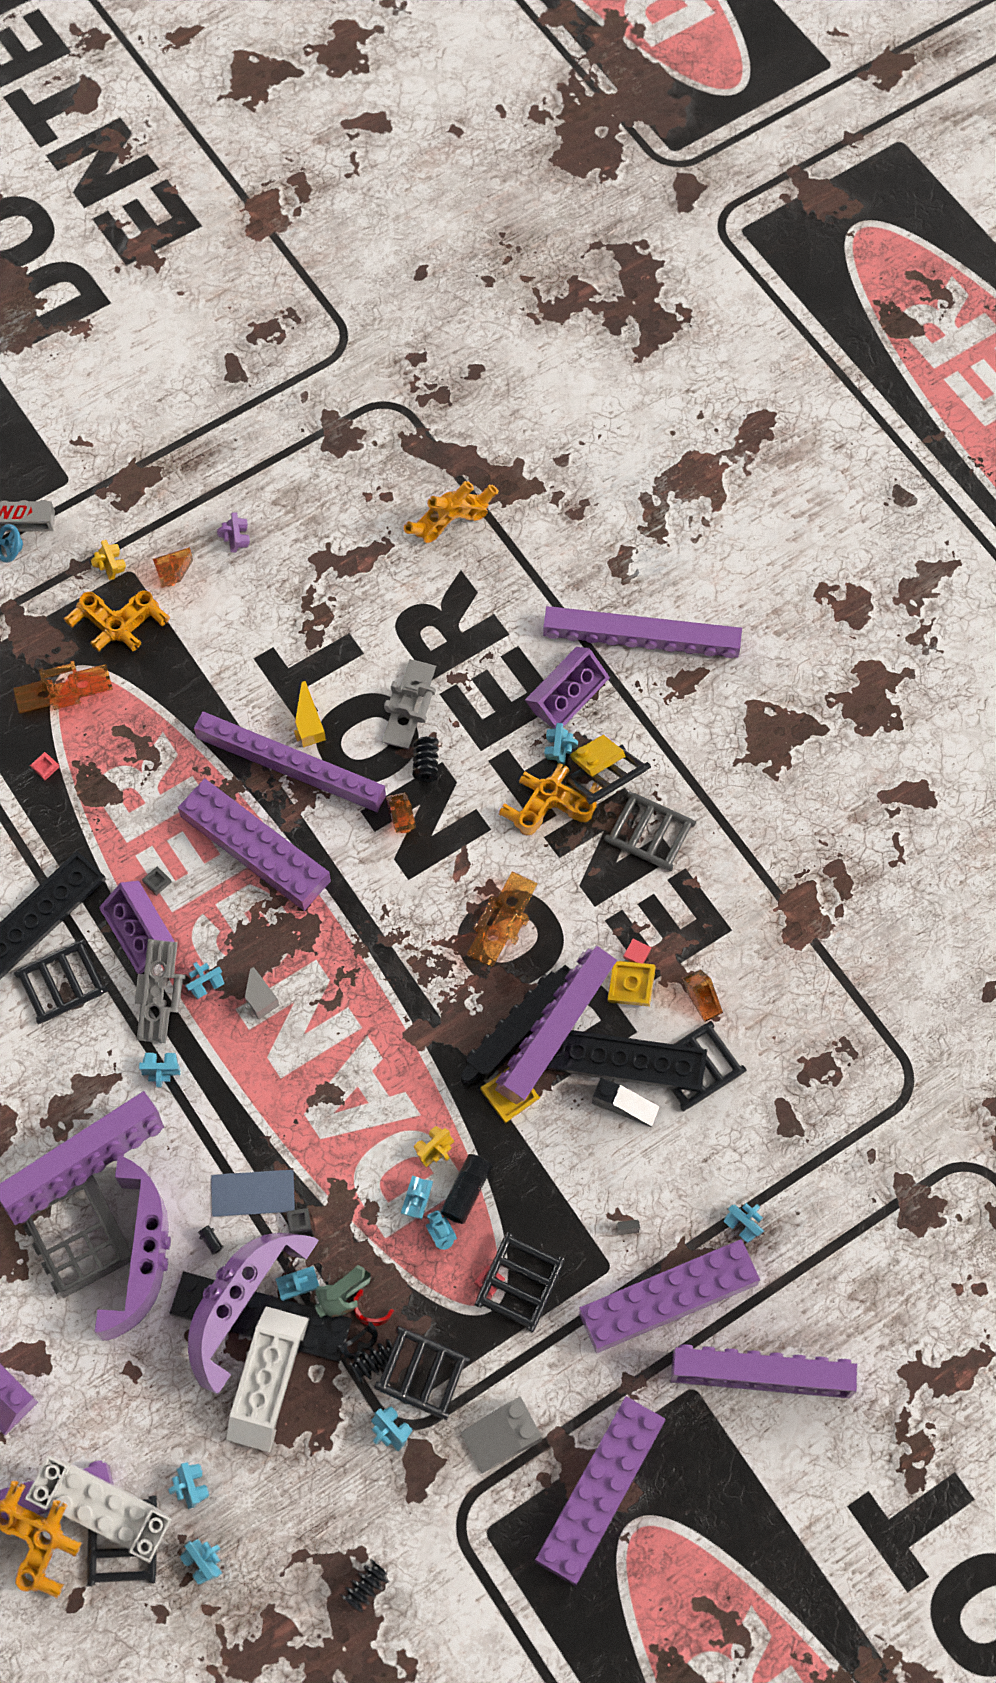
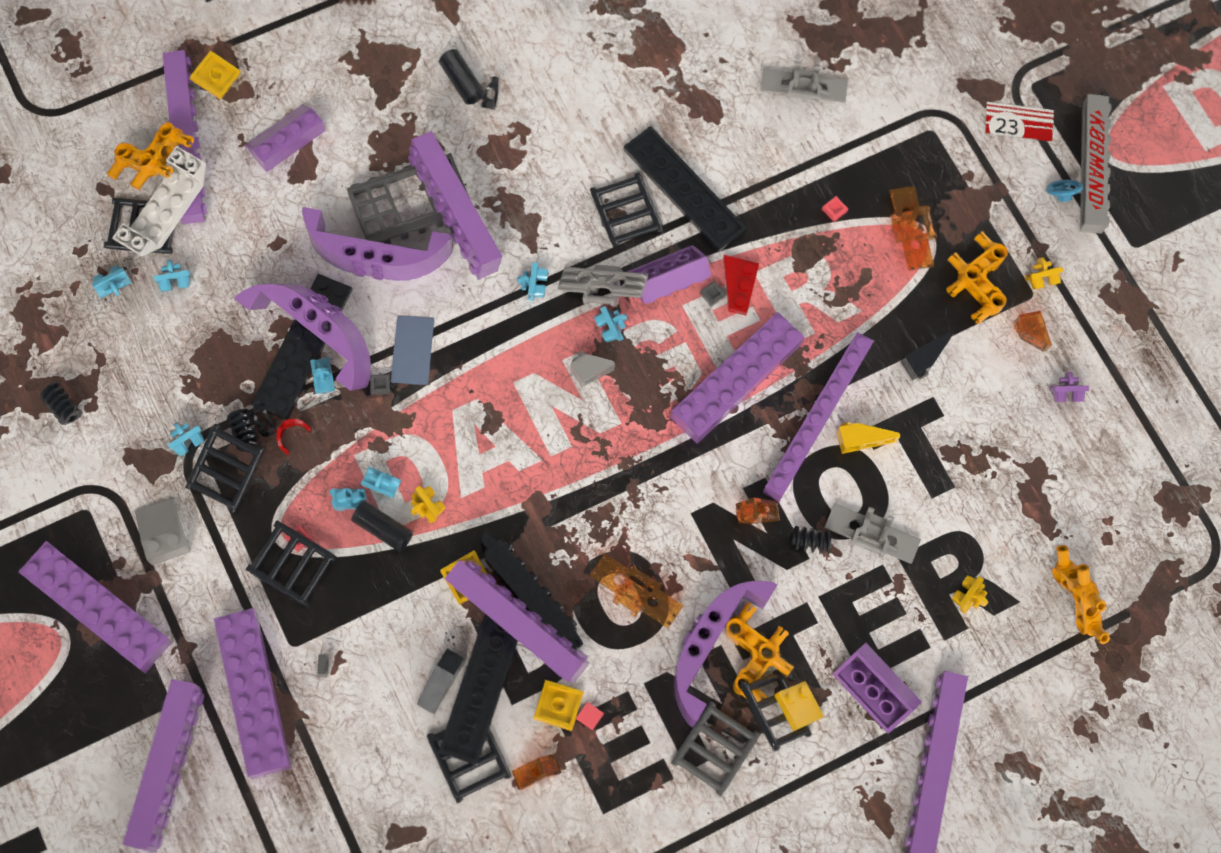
camera: 90 degrees right, 5 degrees up
black pin [198,1225,224,1255] -> none
white slope [226,1307,309,1452] -> none
sand green piece [315,1265,371,1317] -> none
medium azure hips [544,723,578,764] -> none
medium azure hips [724,1203,764,1243] -> none
none -> medium lavender slope [674,581,777,727]
none -> red wing [723,255,759,316]
none -> black slope [901,331,954,381]
none -> yellow hips [952,576,988,614]

